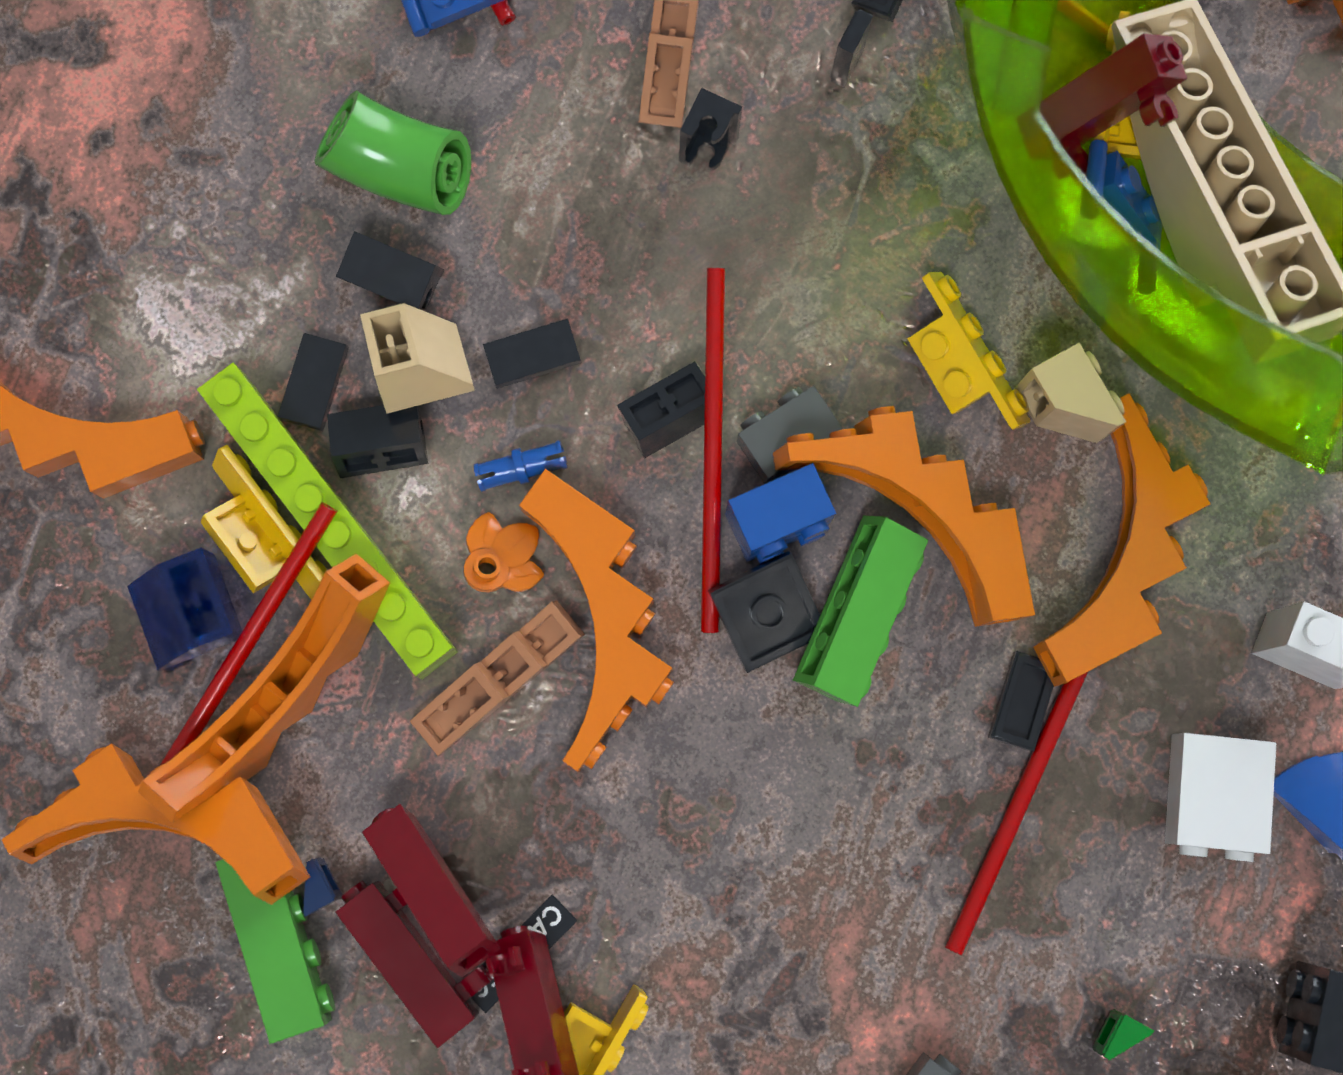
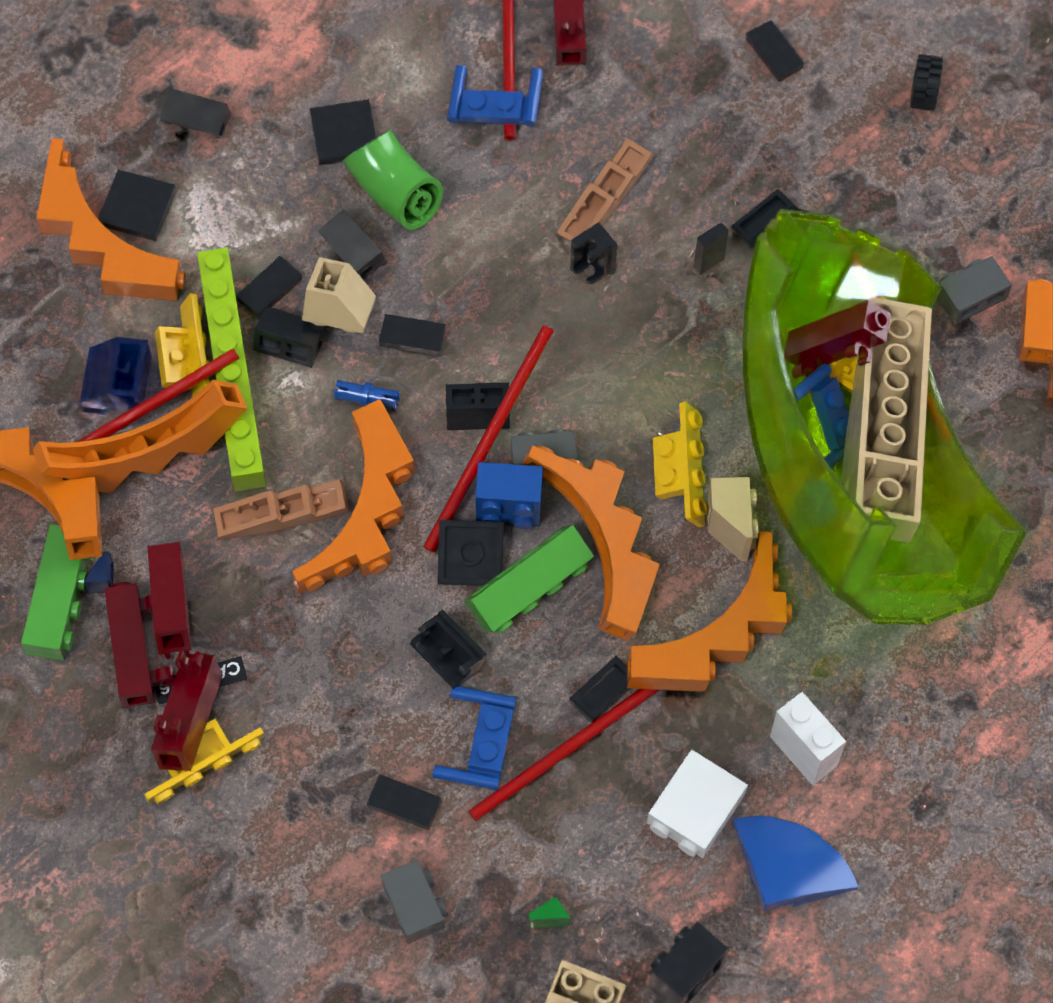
camera: 30 degrees right, 15 degrees down
orange plate [463,512,544,592] -> none
none -> black tile [98,170,176,241]
none -> black hinge [159,88,231,139]
none -> black tile [310,99,376,165]
none -> black tile [367,774,441,831]
none -> black hinge [410,610,487,689]
none -> blue plate [432,686,517,790]

